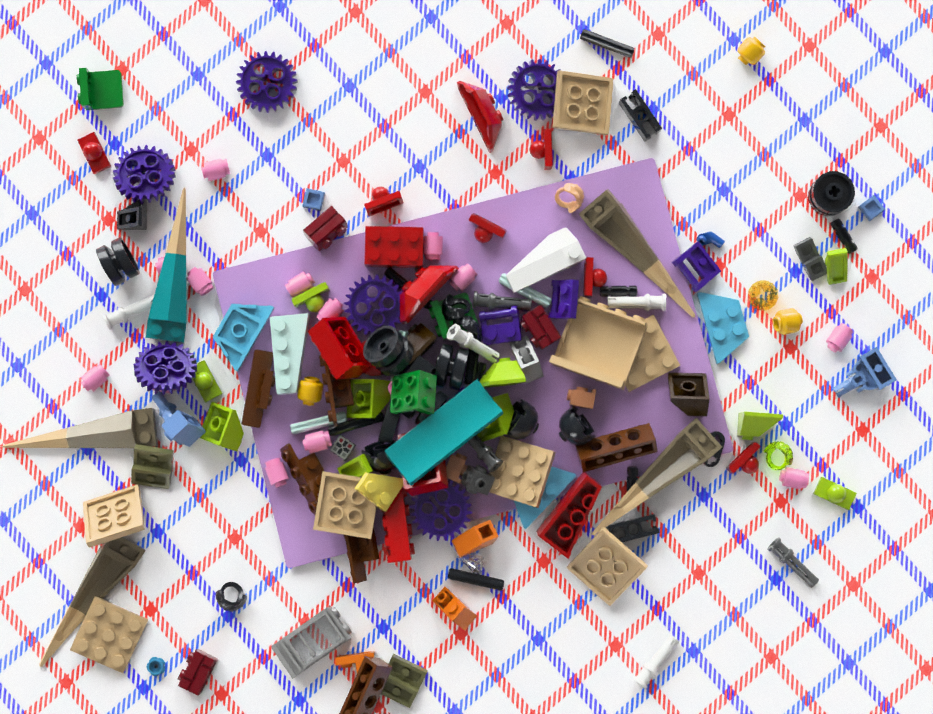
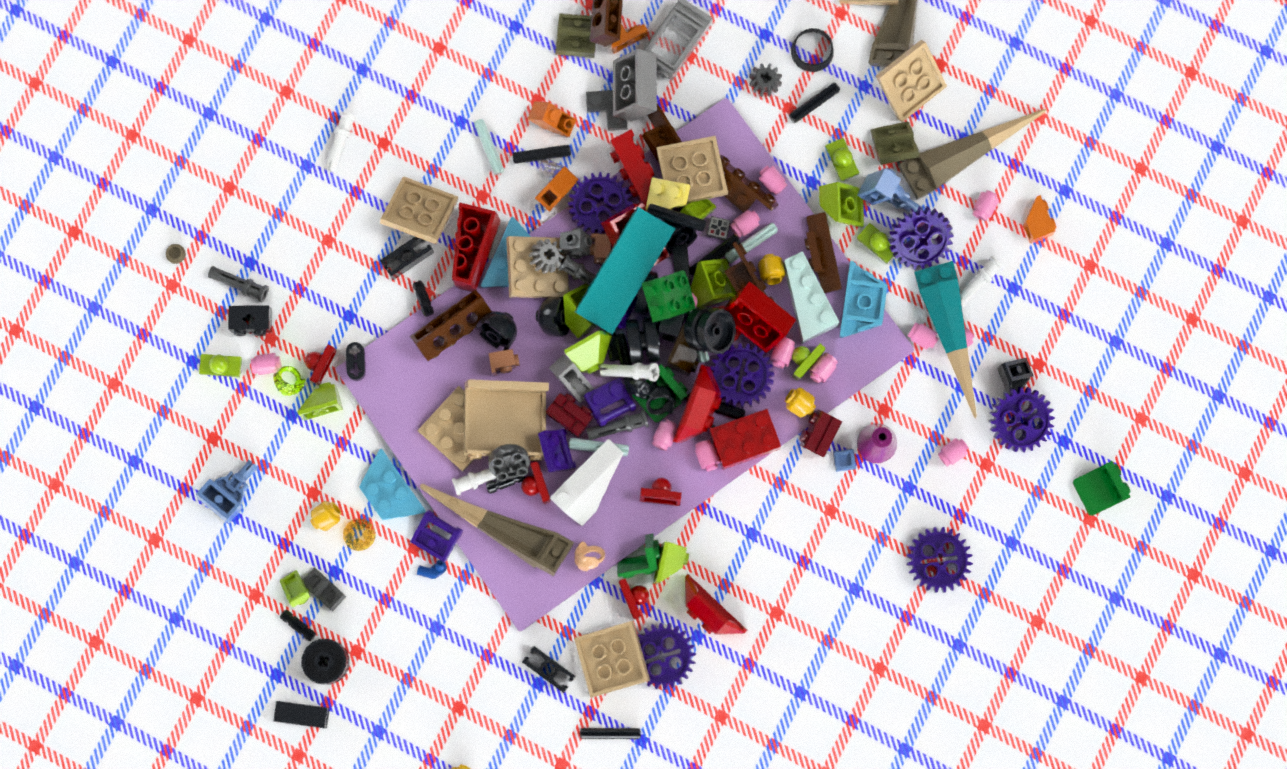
camera: 160 degrees right, 5 degrees down
red tile [77,132,111,175] -> none
black wheel [96,237,140,286] -> none
black piece [215,582,247,612] -> none
red tile [364,186,404,217] -> none
dark tan plate [591,418,722,535] -> none
dark brown slope [668,372,710,416] -> none
bright pink brick [826,323,853,353] -> none
medium blue tile [858,195,886,222] -> none
none -> dark tan plate [165,244,186,264]
none -> black brick [228,305,272,336]
none -> black piece [273,701,330,729]
none -> light aqua axle [474,119,504,175]
none -> dark grey tile [488,444,530,481]
none -> light grey gear [528,239,564,274]
none -> dark grey plate [586,90,628,131]
none -> light grey brick [613,49,657,122]
none -> green bracket [617,533,661,579]
none -> black axle [647,204,706,231]
none -> lime slope [653,541,689,585]
none -> dark grey gear [749,63,782,97]
none -> yellow head [785,387,816,418]
none -> black axle [789,82,840,123]
none -> black tyre [791,28,834,72]
none -> lime tile [825,138,859,182]
none -> magenta cone [857,423,898,464]
none -> orange slope [1023,195,1056,244]

